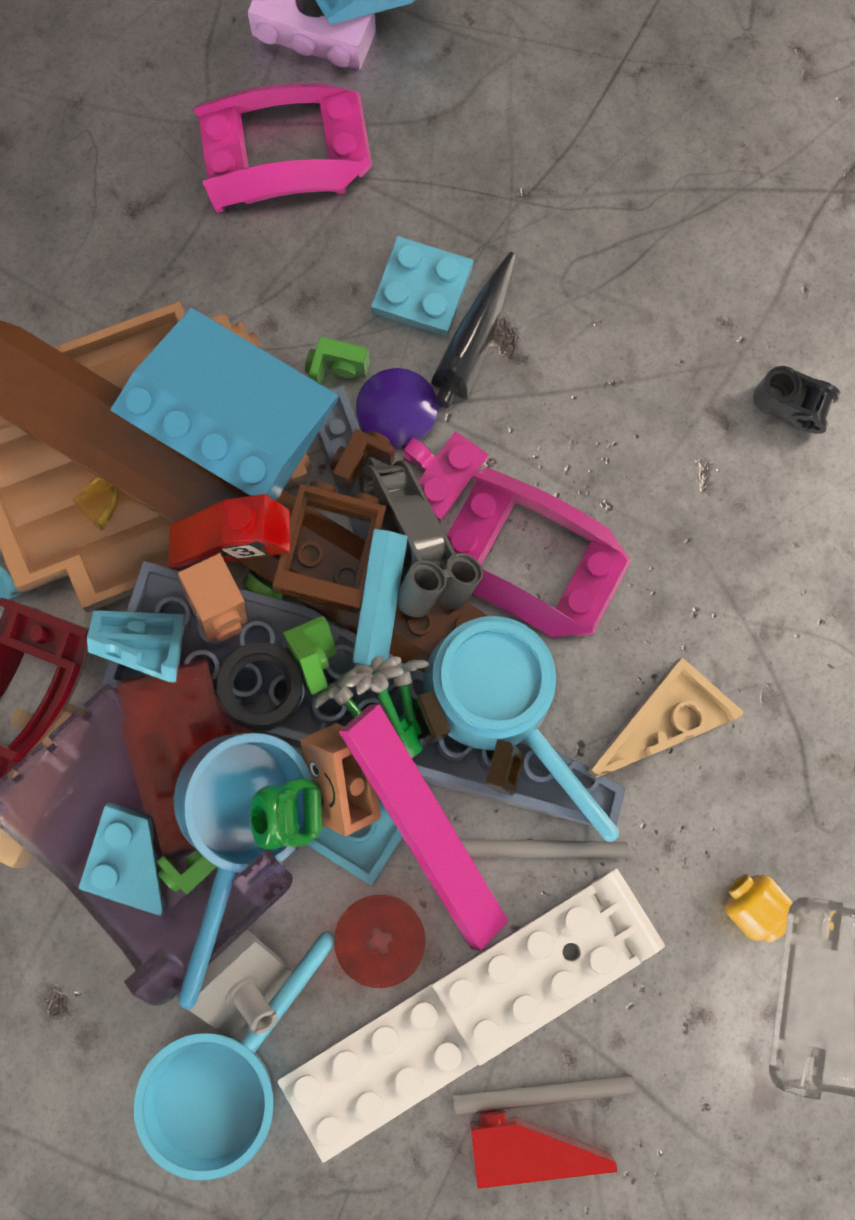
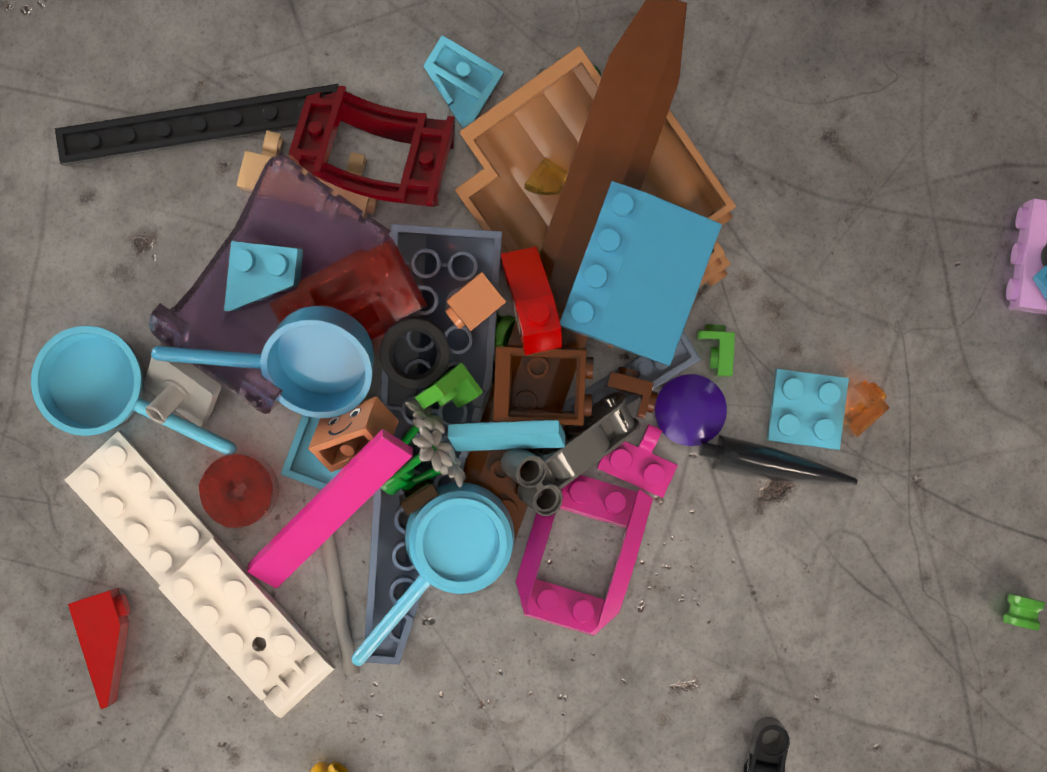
camera: 80 degrees right, 10 degrees up
medium azure wing [87,610,184,682] -> none
bright green bracket [157,850,217,895] -> none
dark pink wedge [192,83,373,213] -> none
green piece [250,778,323,850] -> none
light grey bar [453,1075,635,1115] -> none
dark brown tile [486,740,525,796] -> none
tan wing [586,657,744,779] -> none
none -> clear orange bracket [843,381,890,437]
none -> bright green wheel [1002,593,1045,631]

